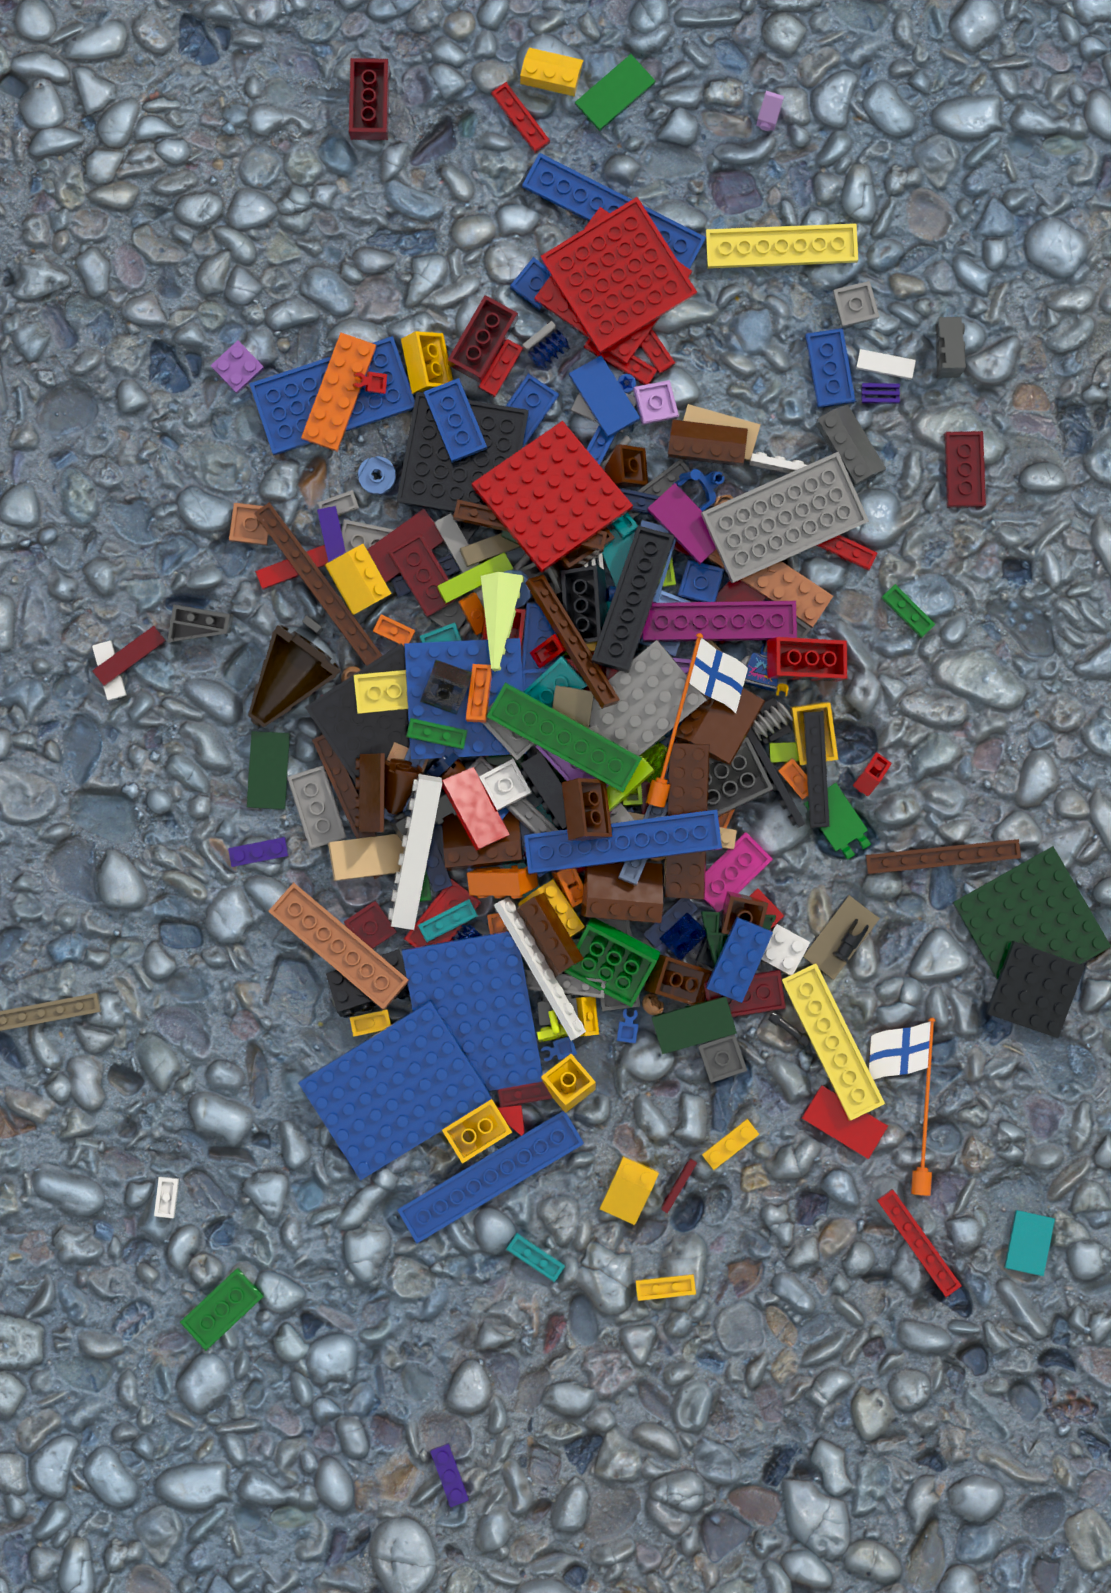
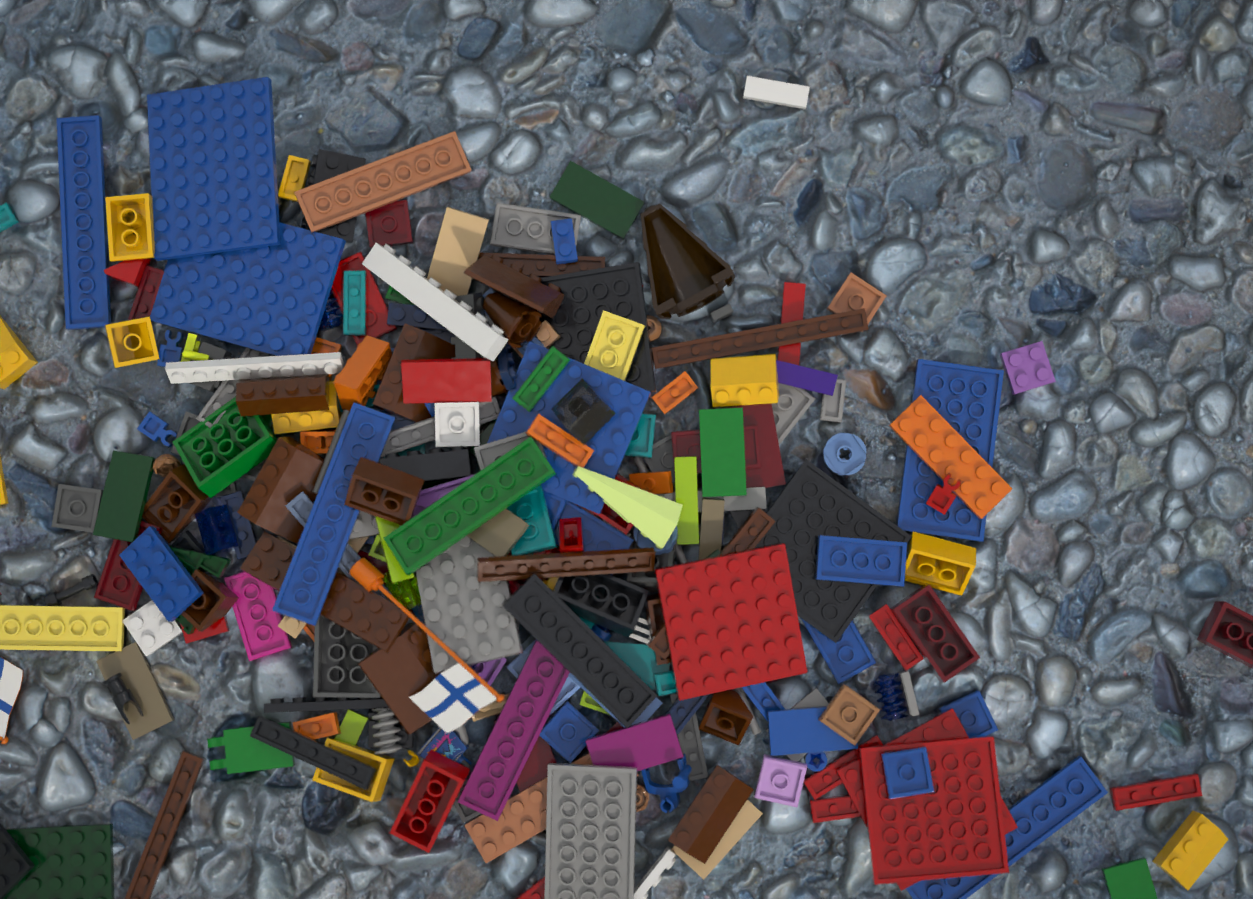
camera: 115 degrees right, 0 degrees up
dark red tile [92,626,166,687] -> none
dark grey wedge [167,604,234,642] -> none
dark purple plate [228,837,289,867] -> none
yellow plate [576,997,599,1037] -> none
red slope [853,752,892,797] -> none
none -> dark grey bar [312,409,350,494]
none -> blue plate [551,218,578,264]
none -> green tile [699,408,747,497]
none -> medium nougat tile [818,683,880,746]
none -> blue tile [881,747,934,799]

